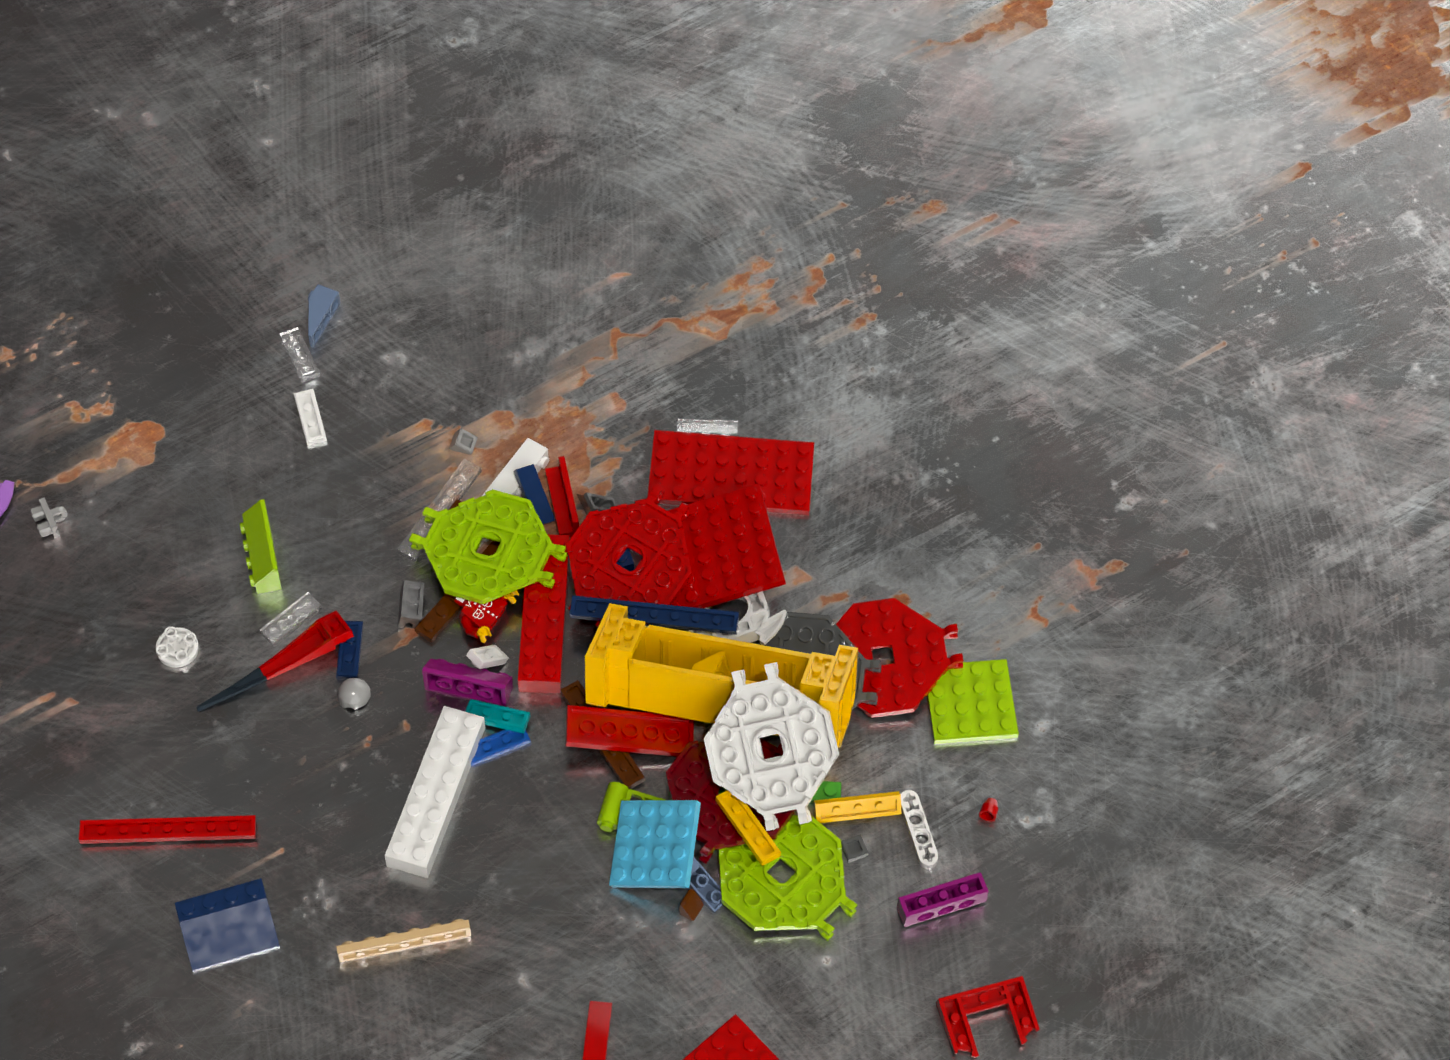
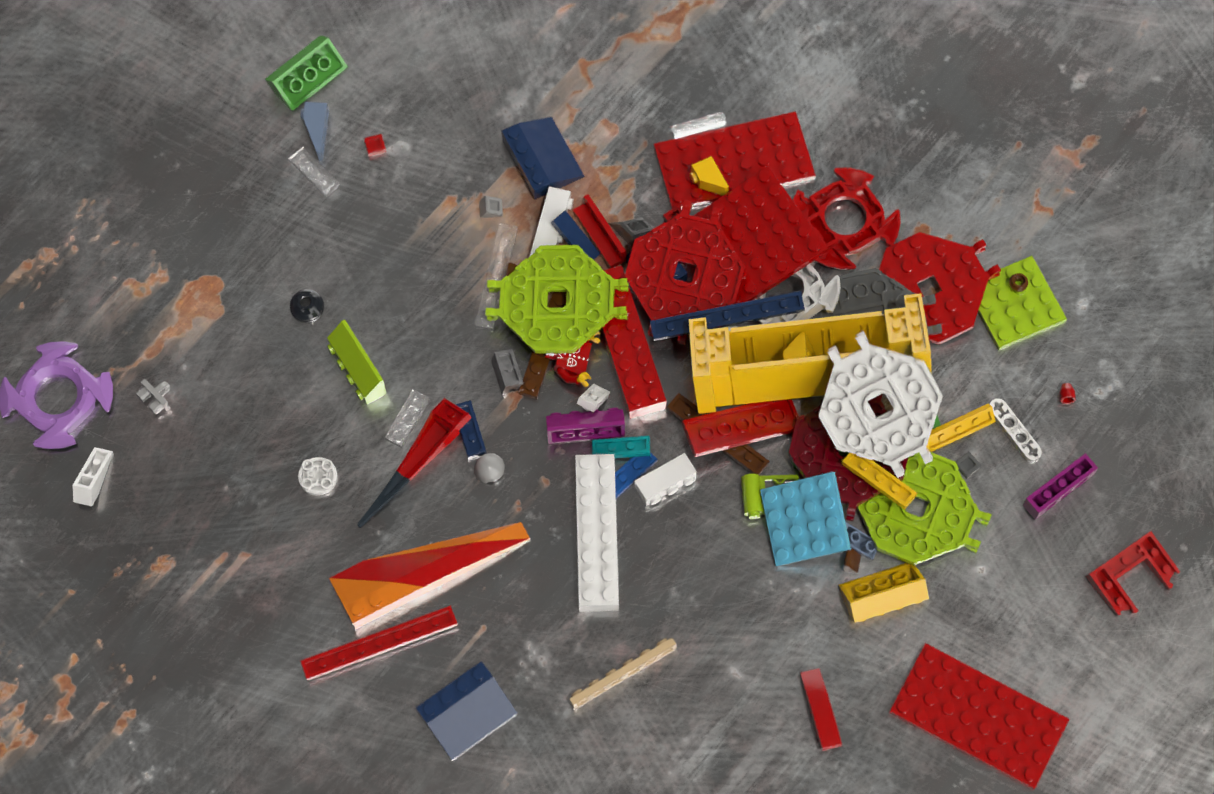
camera: 15 degrees left, 10 degrees up
white tile [294,389,327,446] -> none
none -> bright green slope [265,35,348,111]
none -> black piece [290,289,324,323]
none -> wedge [329,522,530,629]
none -> red tile [364,133,387,157]
none -> dark blue slope [502,117,584,200]
none -> white brick [634,453,697,506]
none -> yellow slope [690,156,729,195]
none -> red piece [793,168,901,270]
none -> yellow slope [838,563,929,623]
none -> reddish brown plate [1009,273,1028,292]

